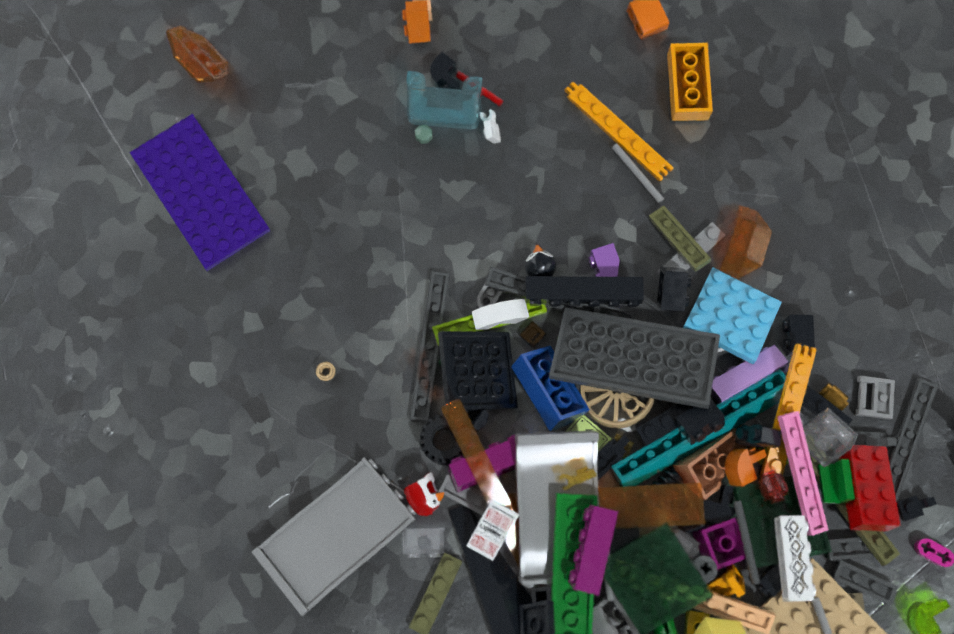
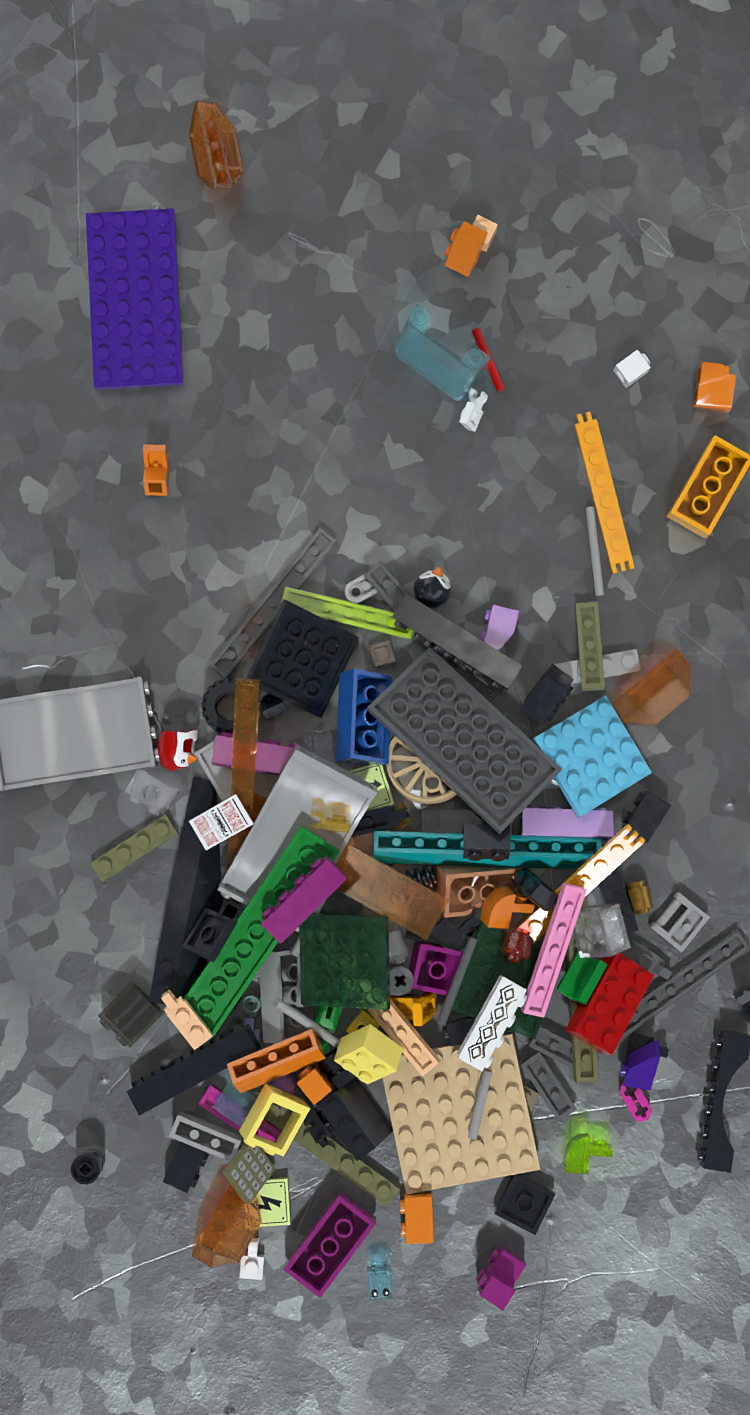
camera: 30 degrees right, 10 degrees up
tan plate [316,362,336,381] -> none
sand green tile [415,125,433,144] -> none
black brick [430,52,460,96] -> none
white brick [472,299,529,330] -> none
none -> orange brick [143,444,169,496]
none -> white brick [613,350,651,388]
none -> dark purple slope [620,1041,661,1090]

